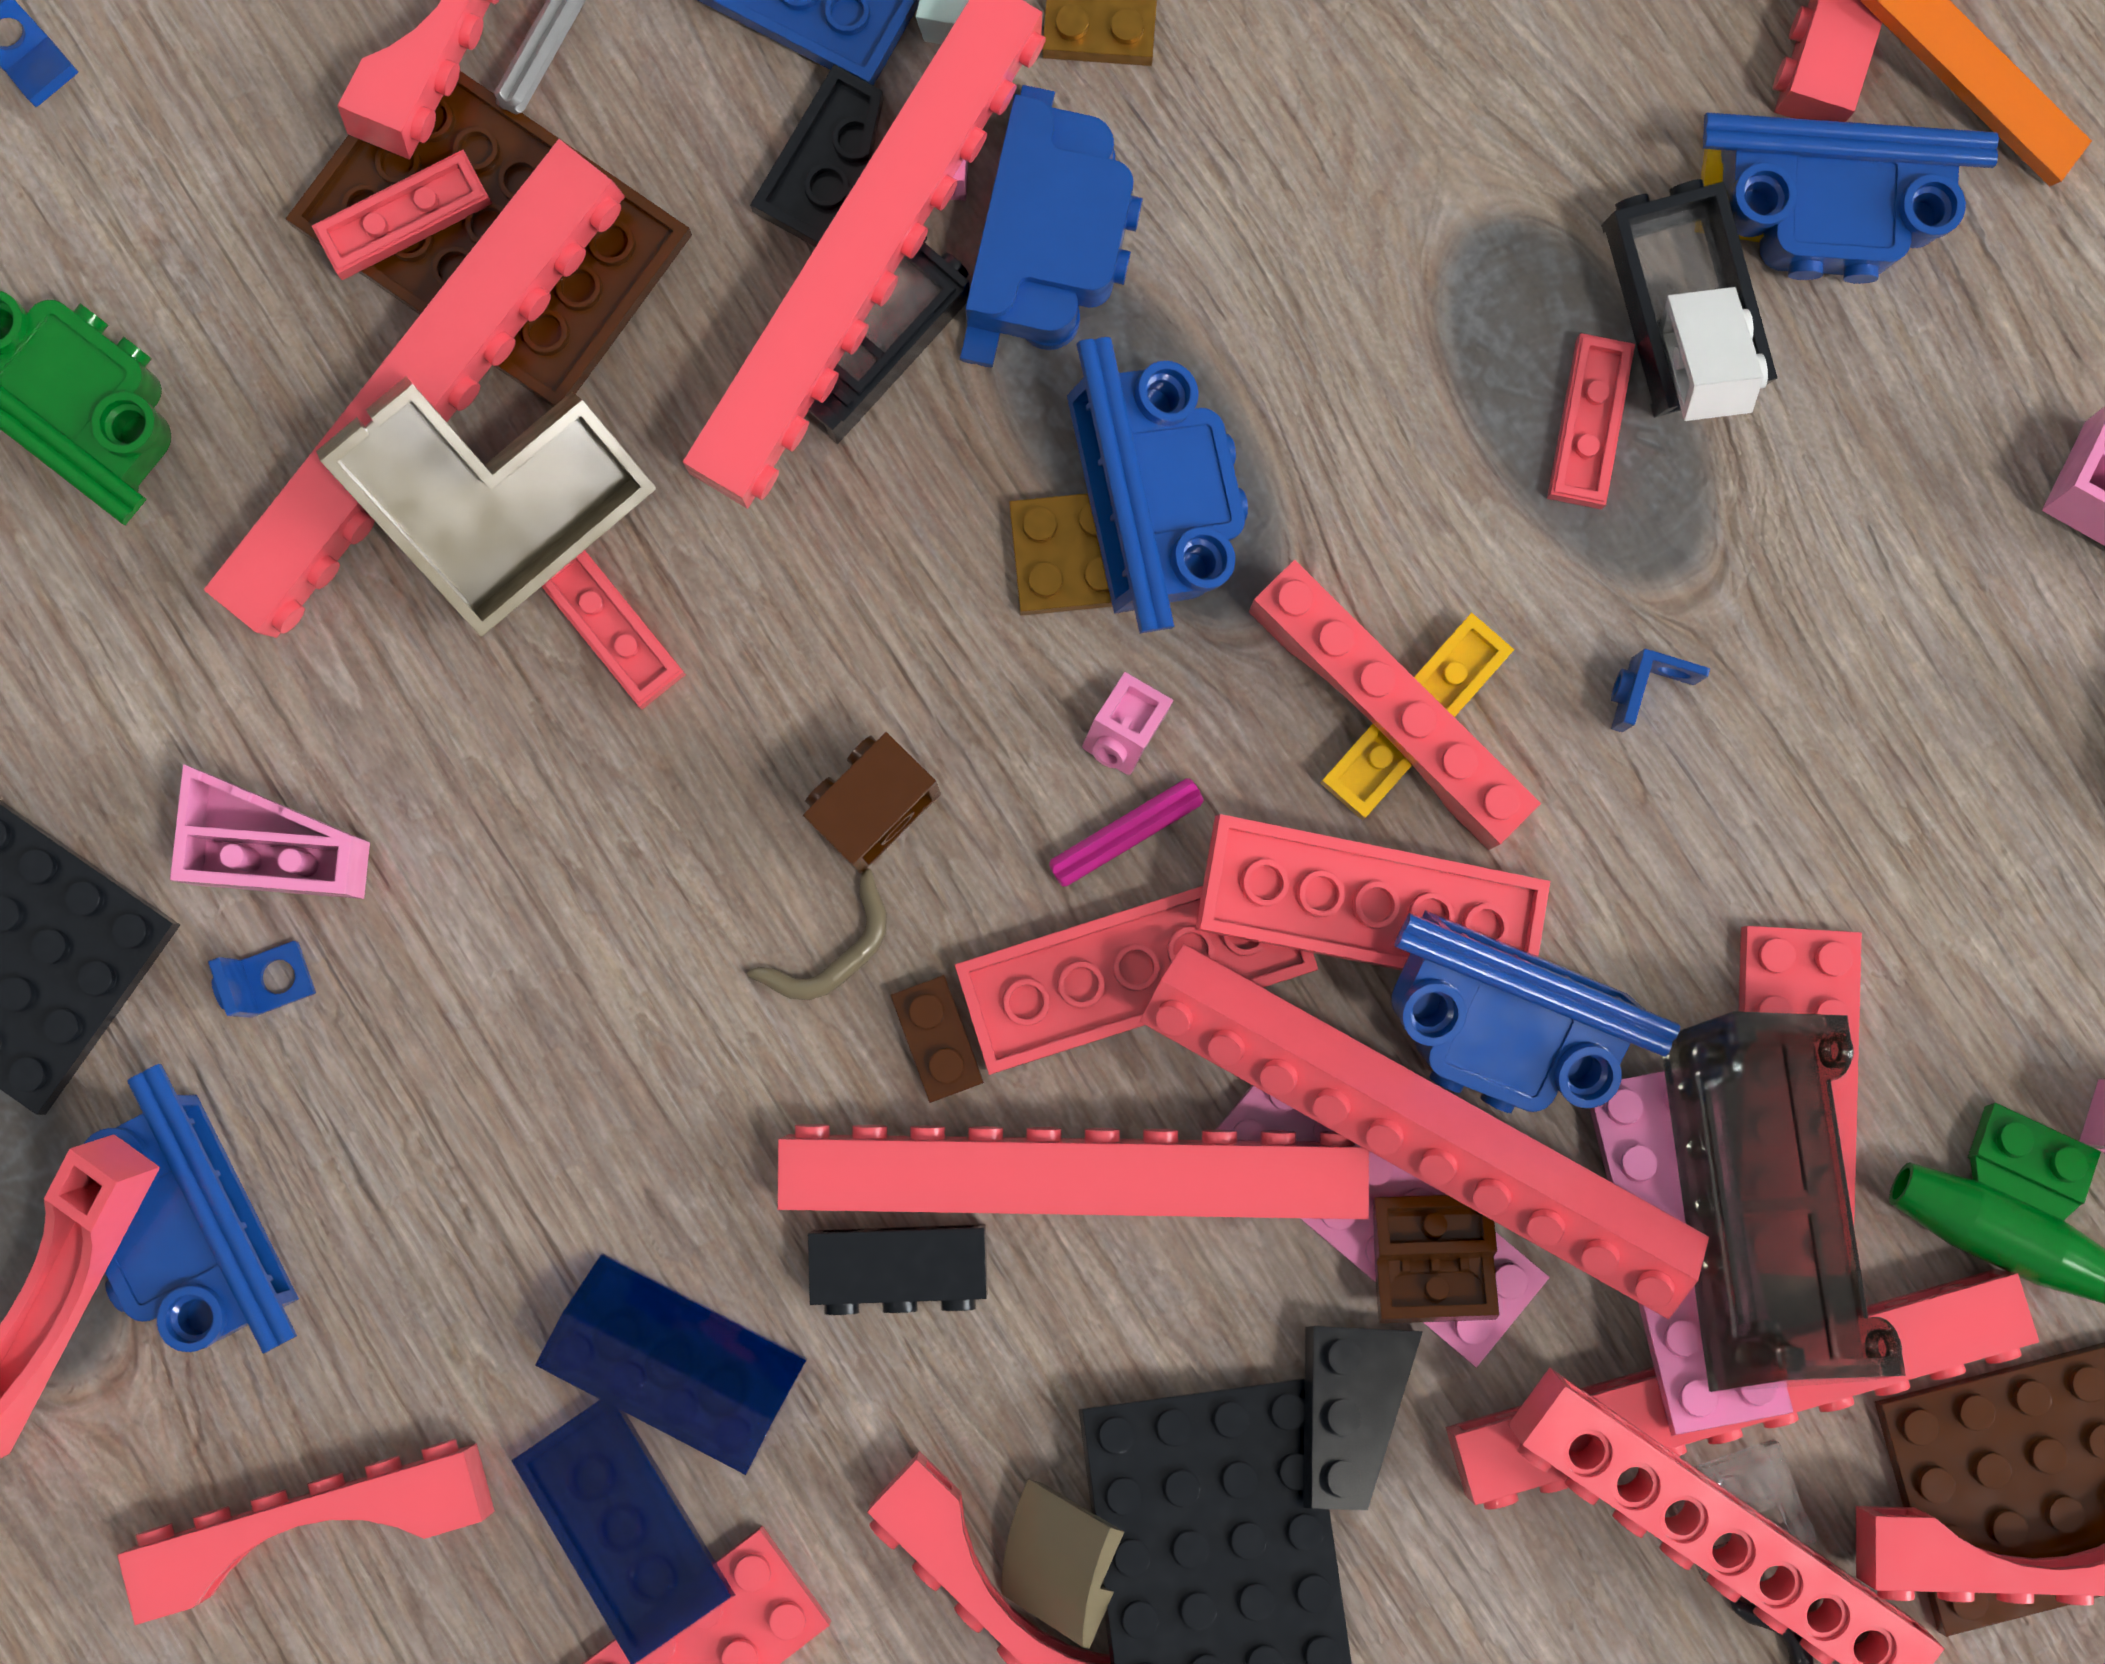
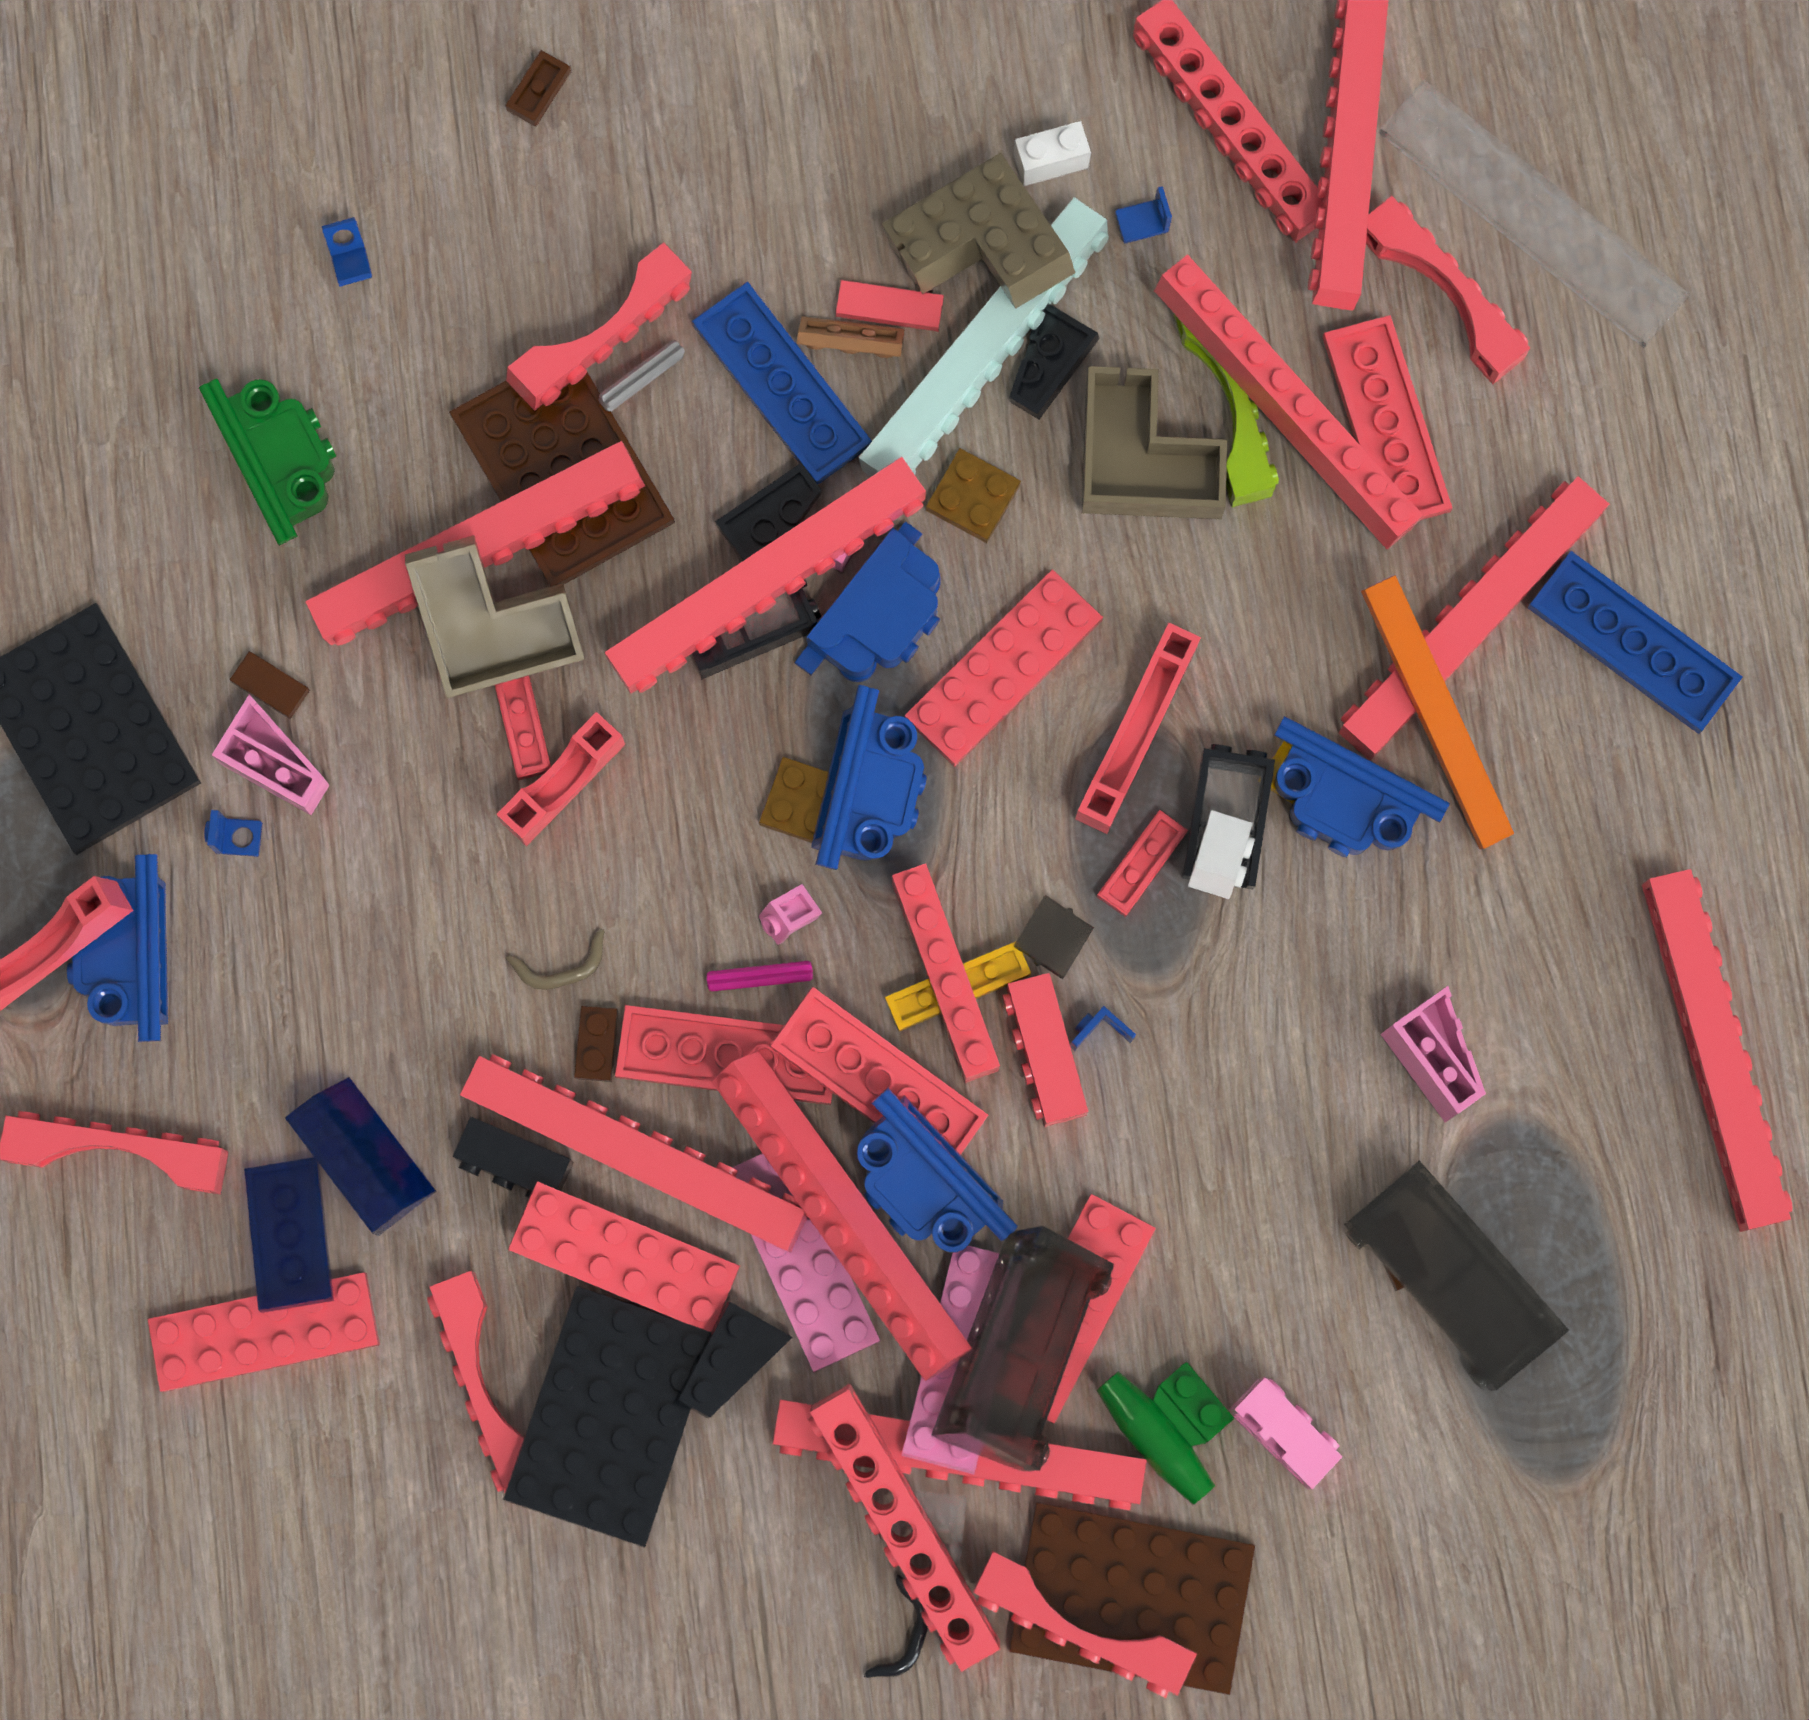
camera: 25 degrees right, 5 degrees down
coral tile [312,150,492,280] -> none
reddish brown brick [803,732,941,874] -> none
dark tan slope [1001,1479,1124,1649] -> none
reddish brown slope [1373,1195,1500,1324] -> none
none -> reddish brown tile [230,651,310,719]
none -> coral arch [496,712,625,847]
none -> coral plate [507,1181,740,1332]
none -> coral plate [904,569,1103,767]
none -> coral brick [1002,973,1088,1127]
none -> clear smoke piece [1013,895,1094,979]
none -> coral arch [1075,623,1201,834]

